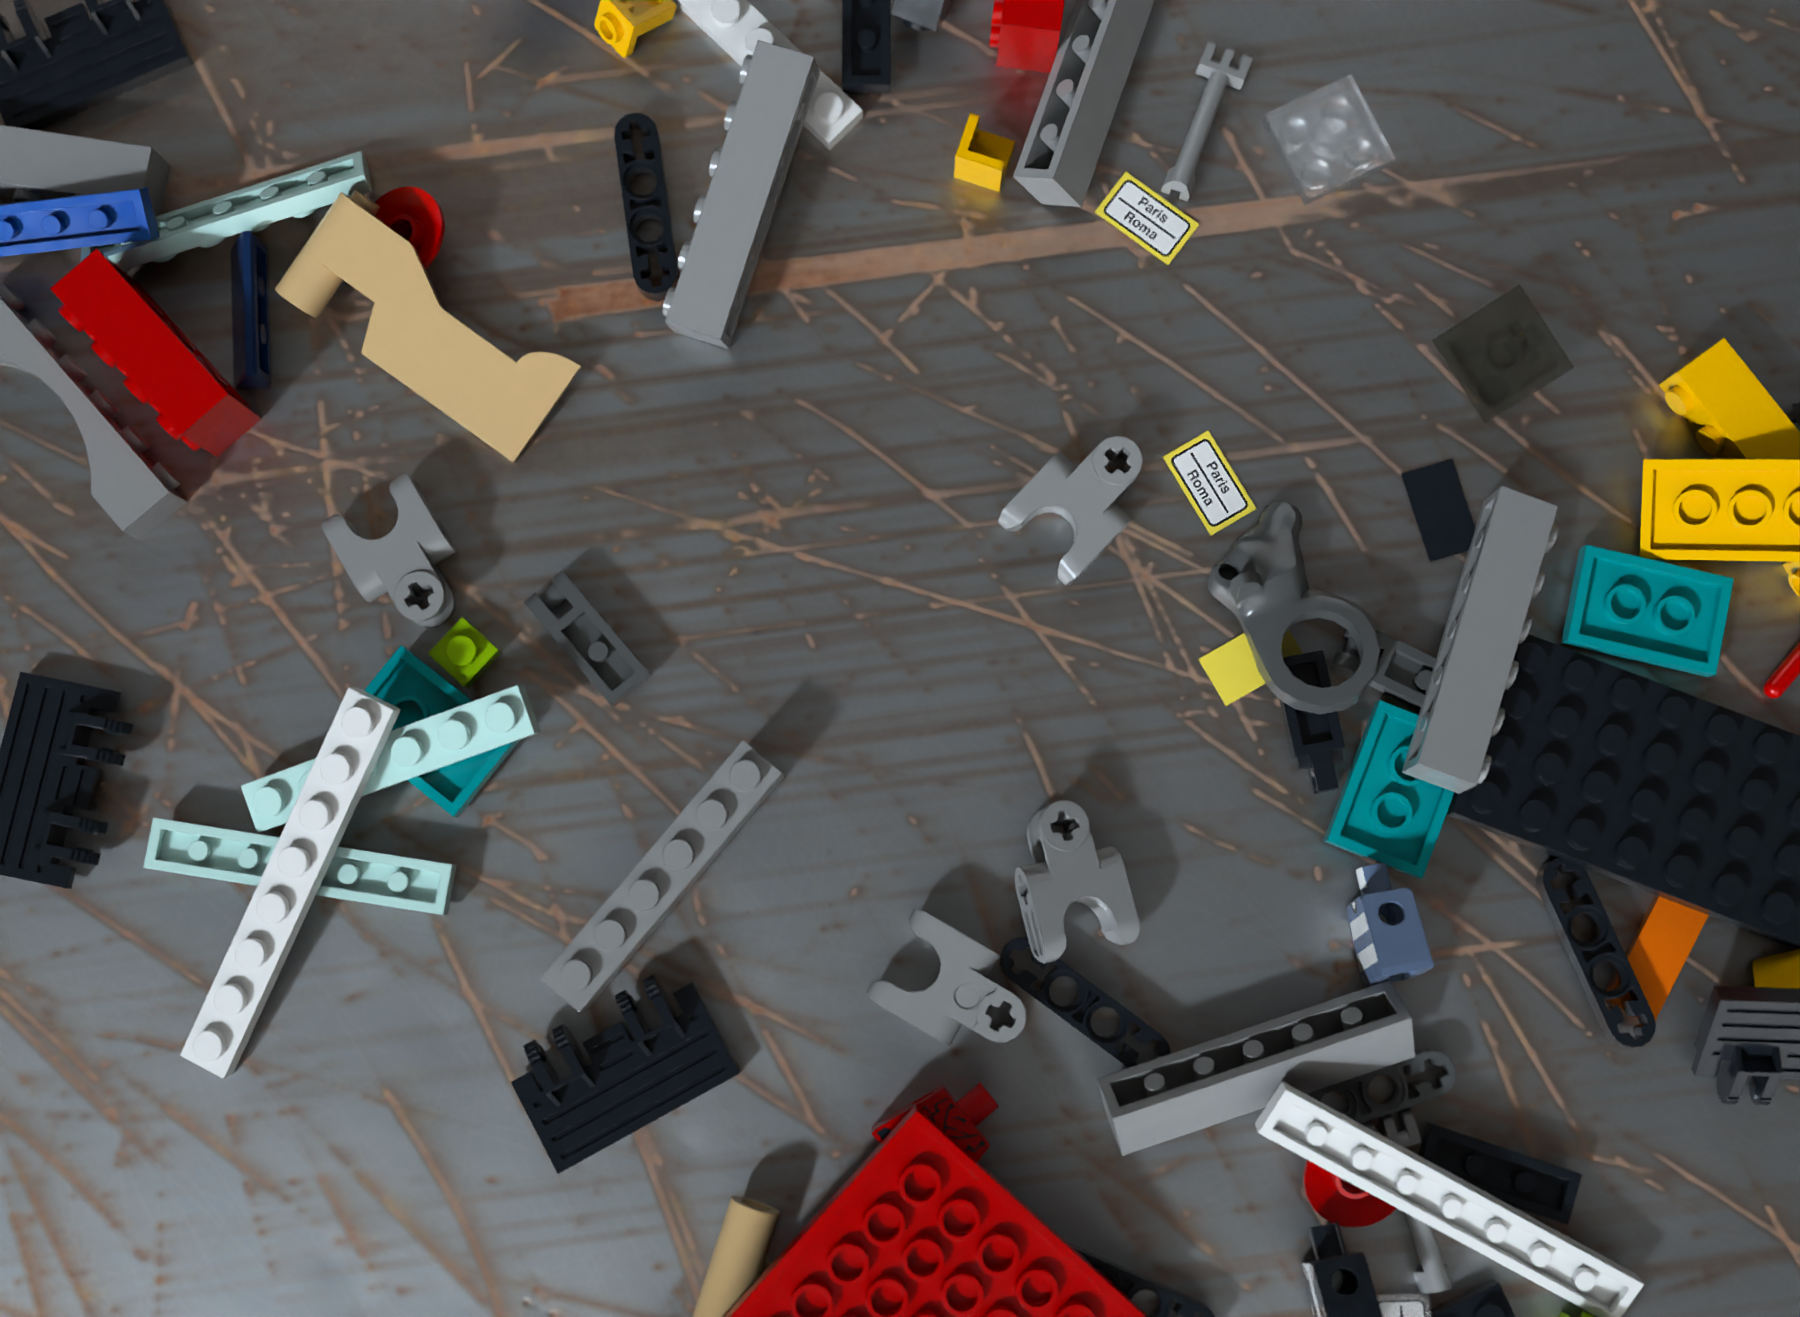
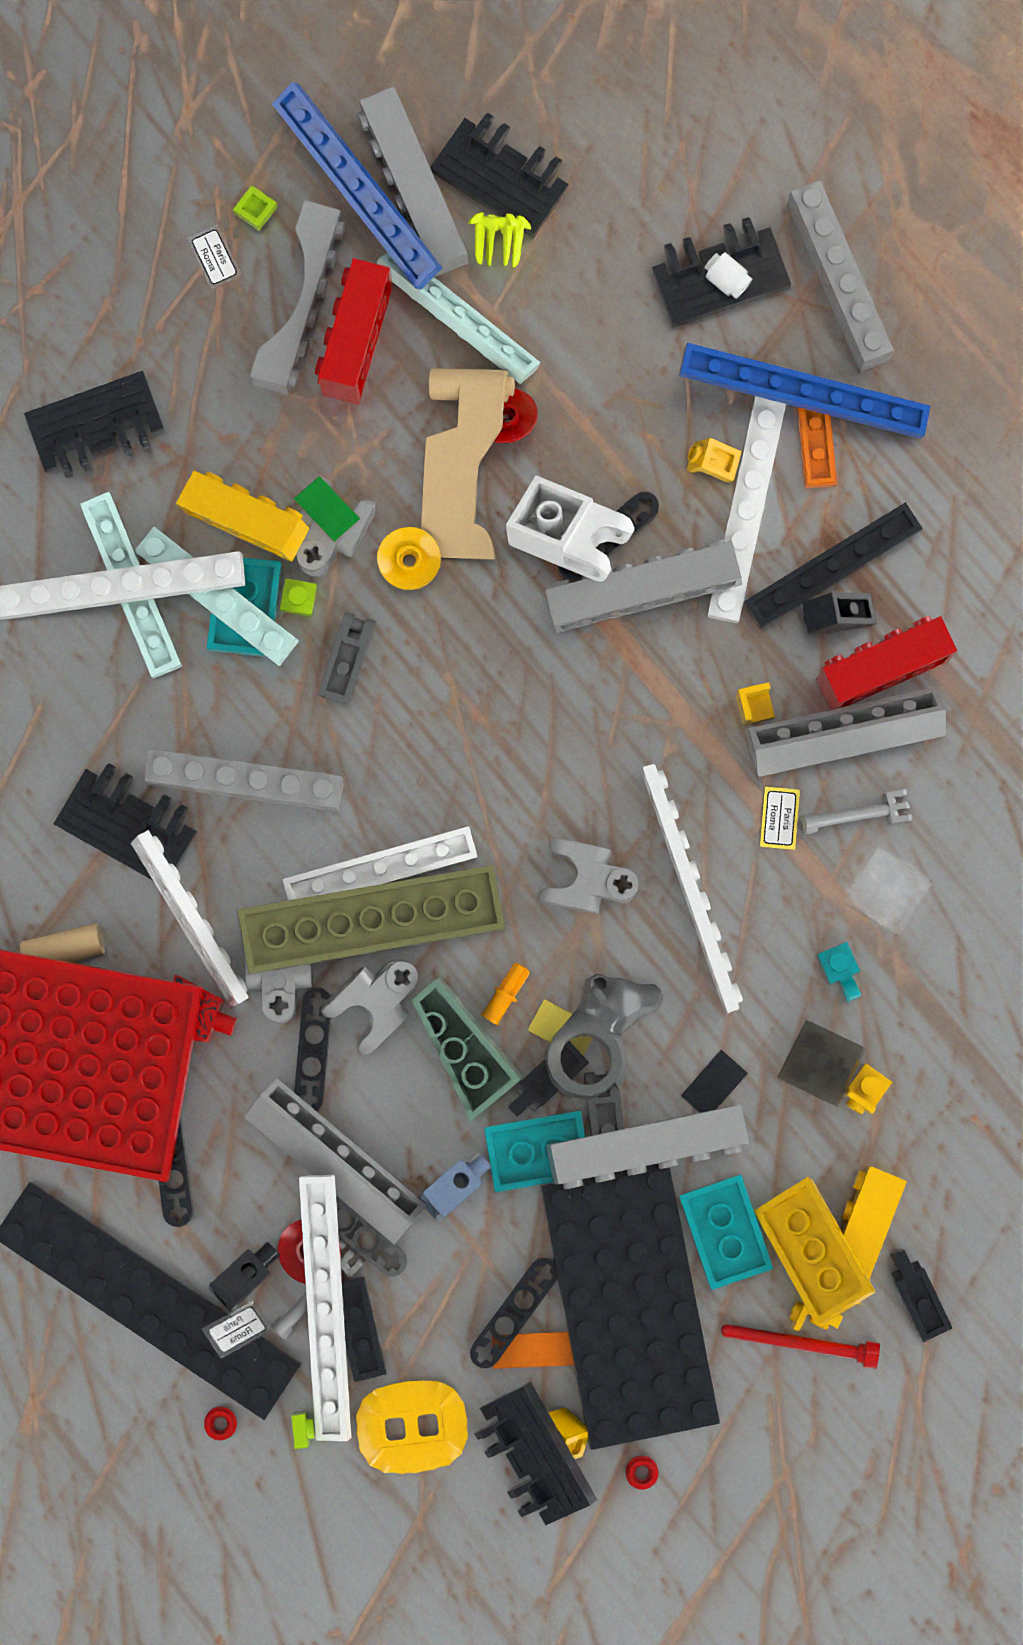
camera: 60 degrees right, 0 degrees up
dark blue slope [231,231,271,390] -> none
sticker [1163,430,1257,536] -> none
none -> white plate [131,830,249,1009]
none -> yellow brick [176,470,310,562]
none -> olive plate [237,865,505,975]
none -> white plate [282,826,478,900]
none -> green sticker [294,476,360,542]
none -> yellow piece [356,1380,468,1474]
none -> yellow dish [377,527,441,590]
none -> sand green wedge [412,978,524,1122]
none -> neon yellow piece [468,212,531,268]
none -> light orange axle [480,963,530,1026]
none -> white brick [506,475,634,582]
none -> white plate [641,763,743,1014]
none -> teal plate [817,942,861,1002]
none -> yellow bracket [842,1063,892,1115]

